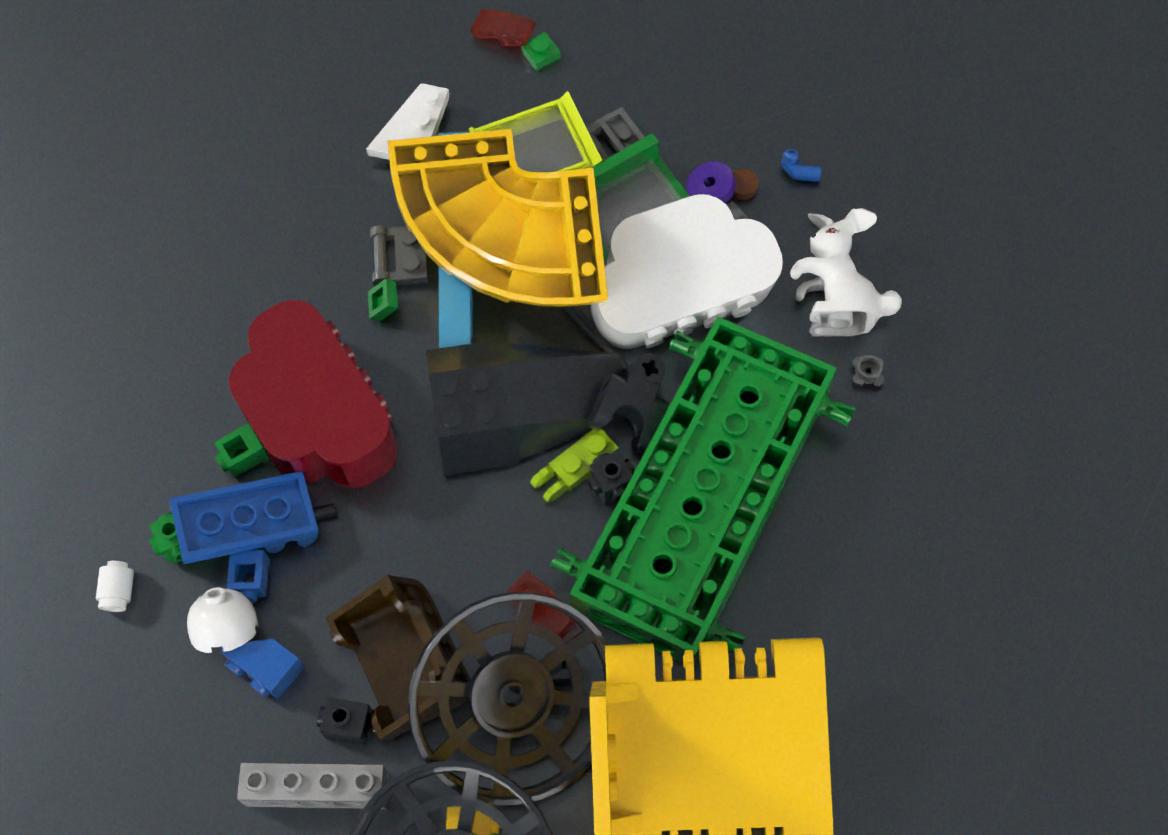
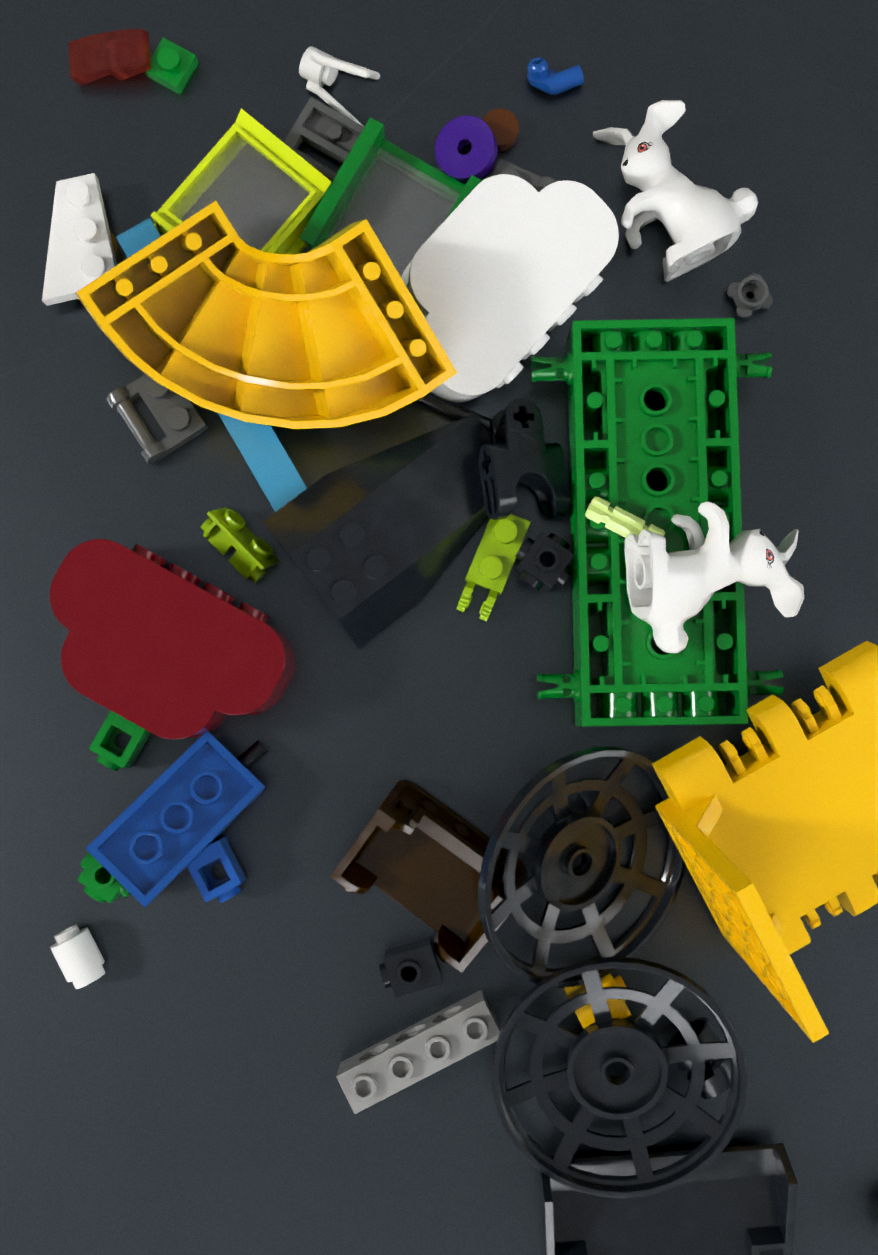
camera: 30 degrees left, 20 degrees up
white cylinder [187,587,258,653] -> none
blue slope [220,638,305,700] -> none
green plate [367,279,398,322] -> none
clear red slope [506,571,576,638] -> none
none -> lime hinge [201,507,280,583]
none -> white plant [299,46,380,127]
none -> yellowish green axle [585,497,665,538]
none -> white animal [624,501,804,653]

